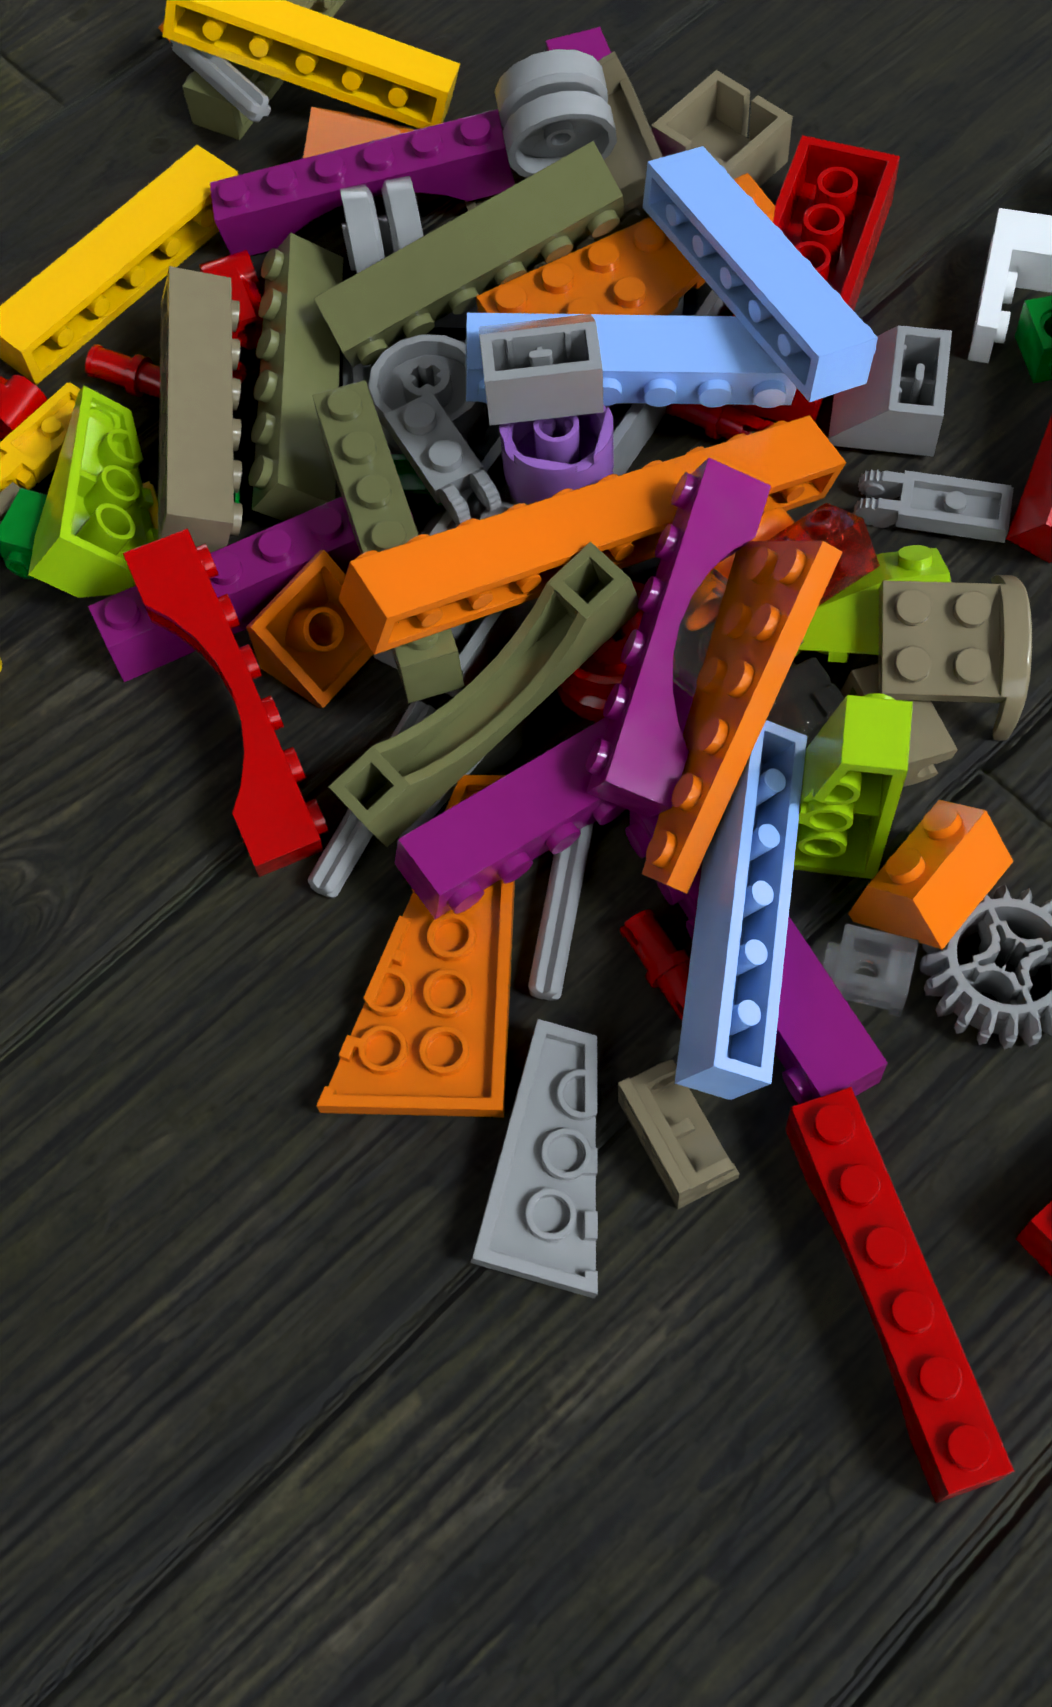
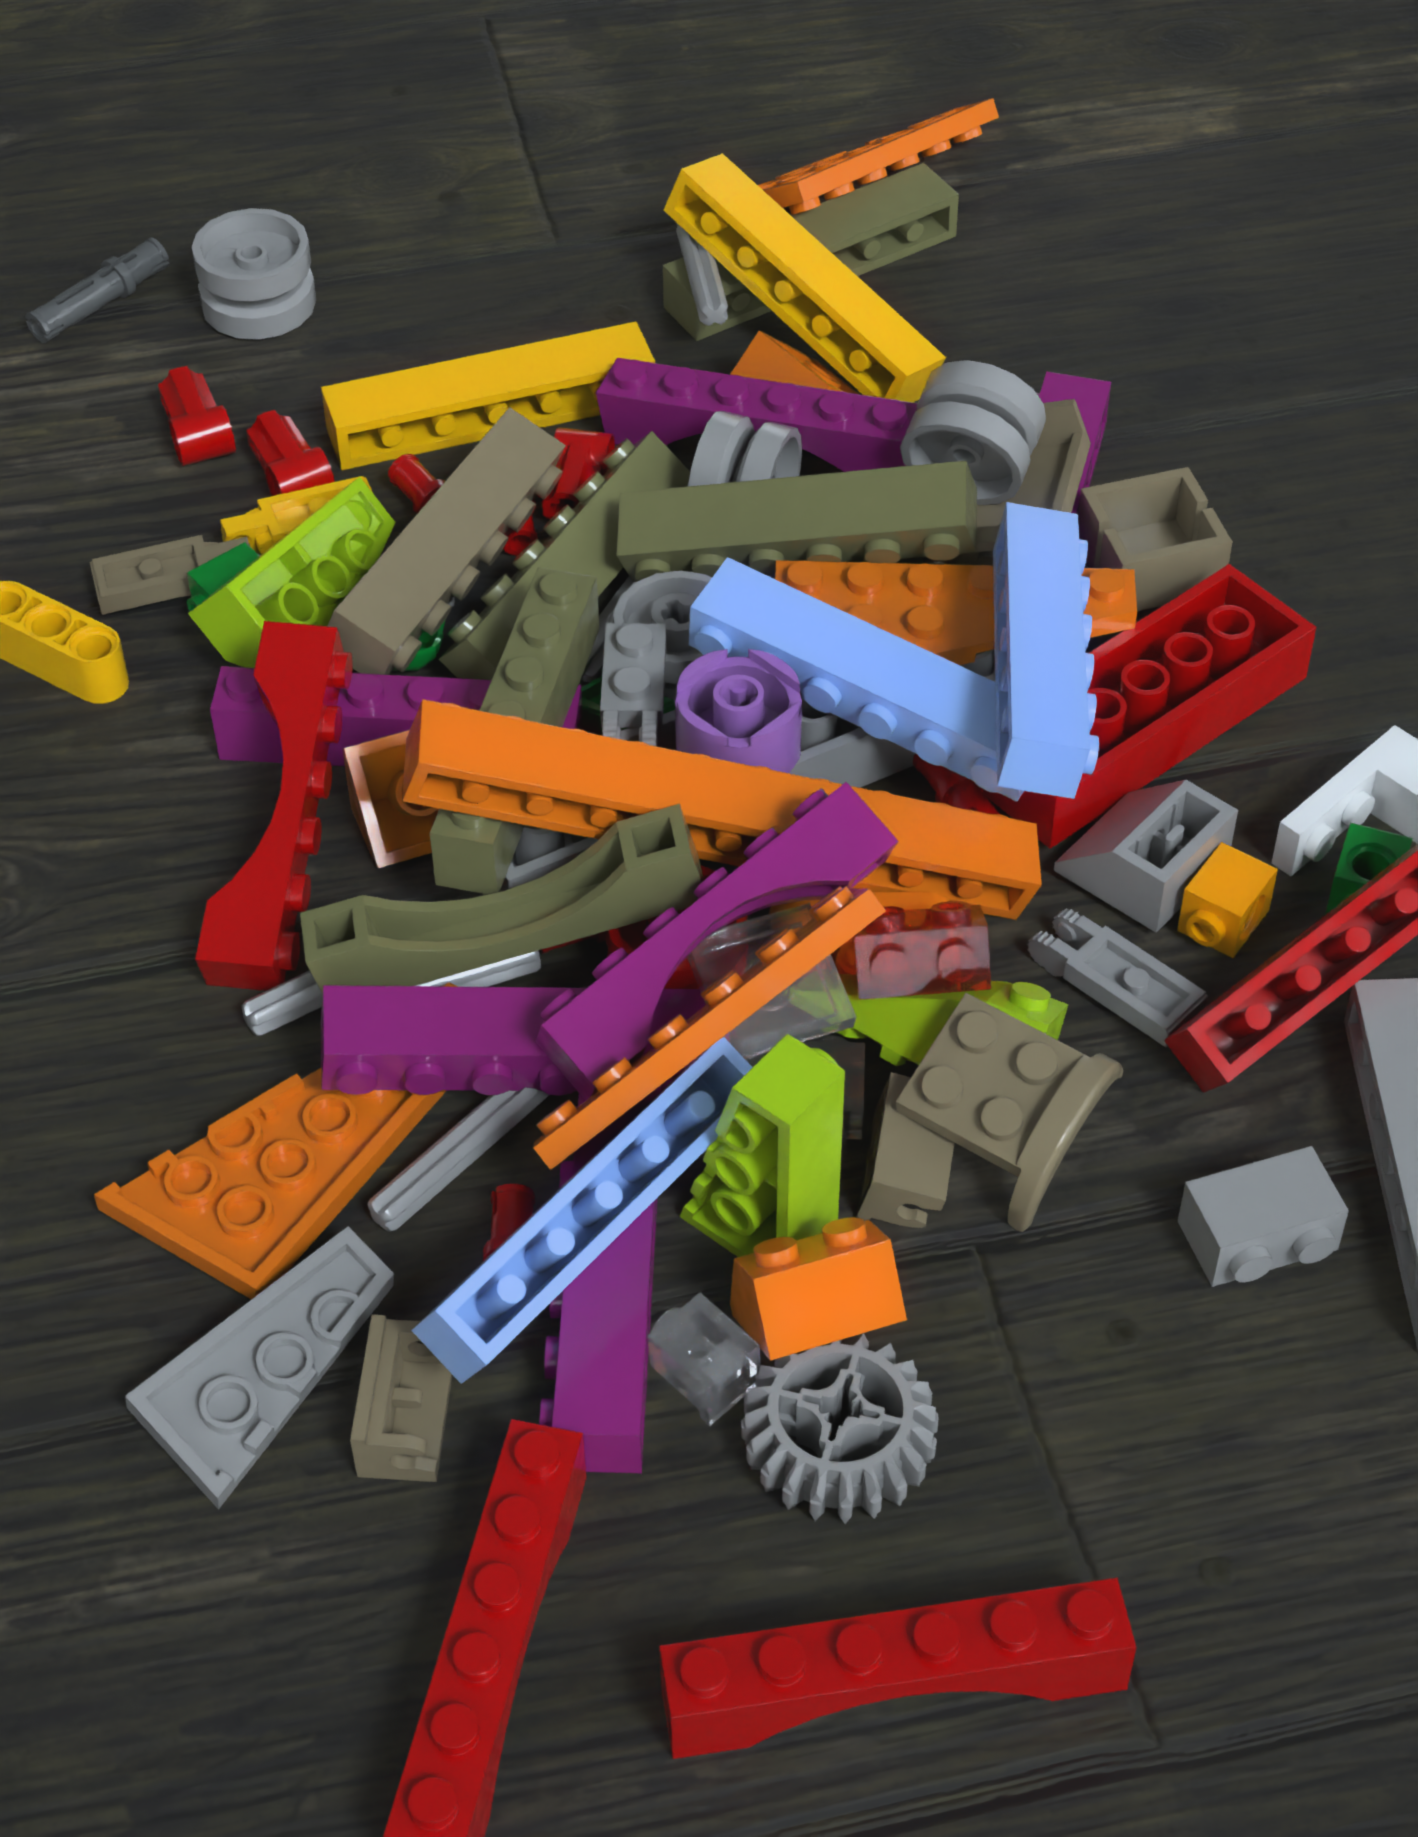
camera: 25 degrees right, 15 degrees down
light grey slope [479,314,604,426] -> none
none -> light orange brick [1177,842,1278,958]

